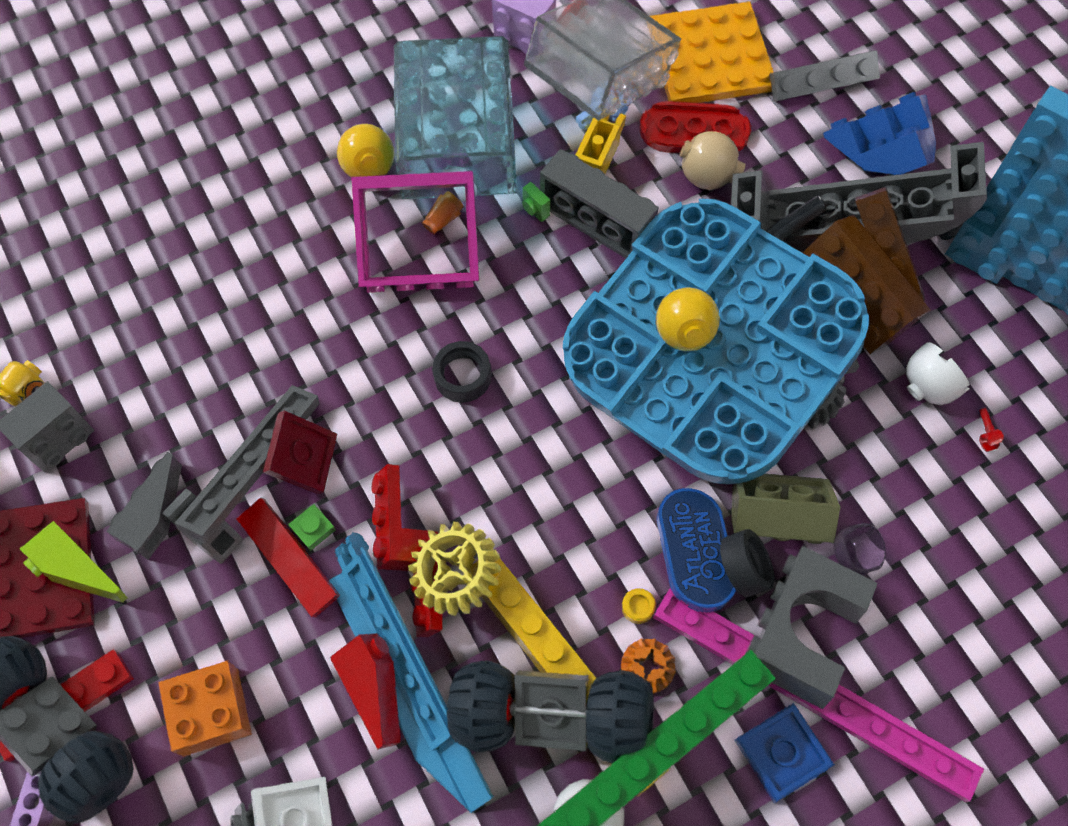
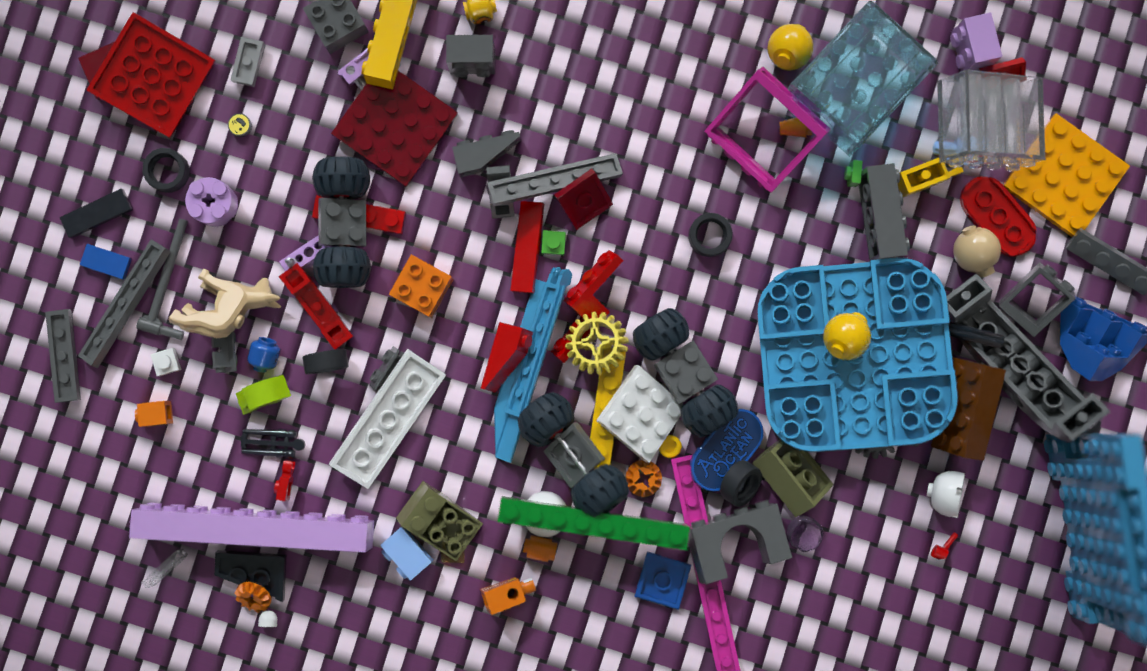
camera: 45 degrees right, 20 degrees up
lime slope [20,521,128,603] -> none
reddish brown plate [855,187,925,301] -> none
none -> white plate [596,365,684,463]
none -> black plate [633,308,738,437]
none -> dark grey window [999,262,1076,337]

